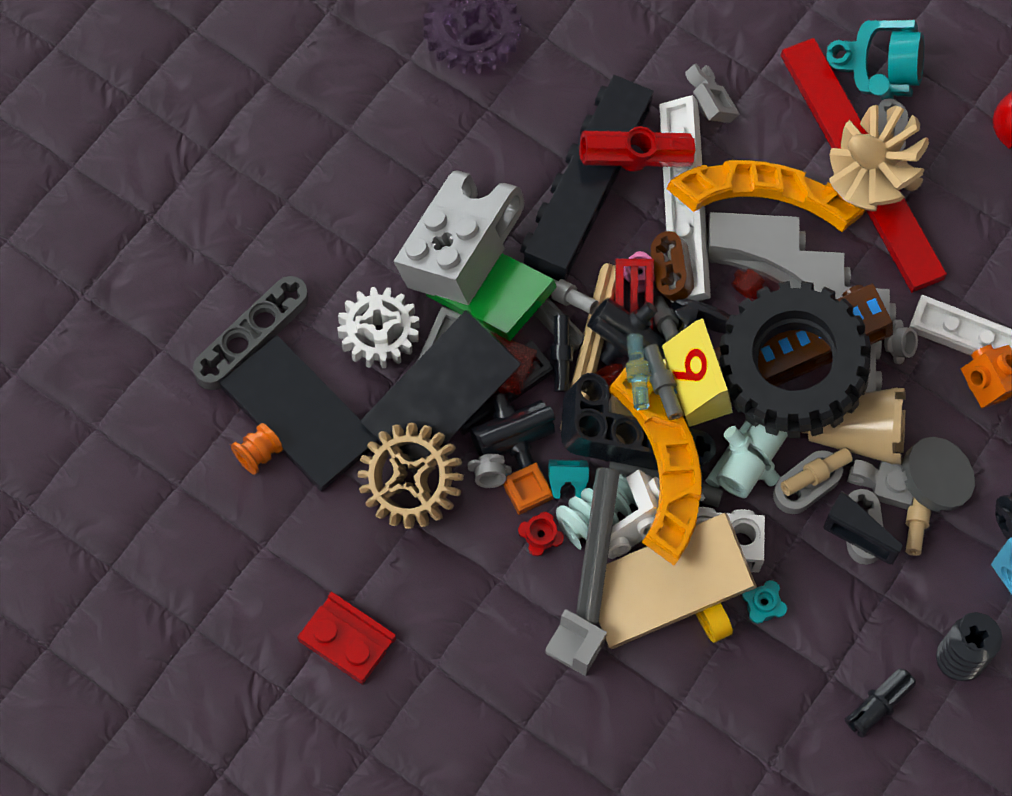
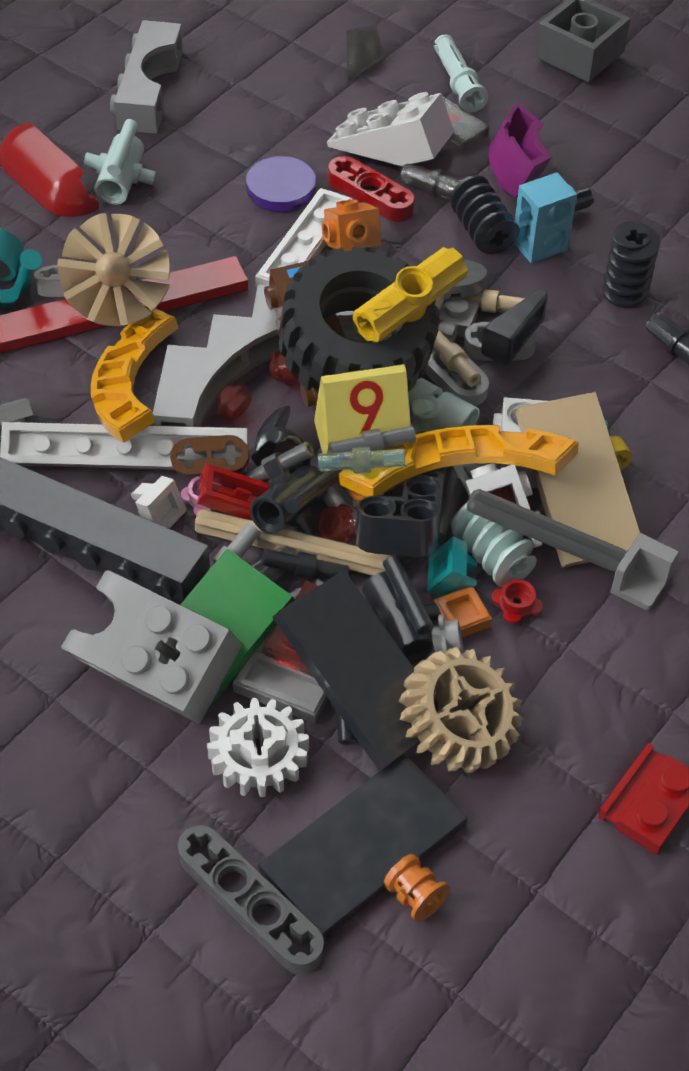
camera: 85 degrees left, 15 degrees down
red piece [579,126,696,172] -> none
none -> white tile [131,476,187,529]
none -> yellow piece [353,247,468,343]

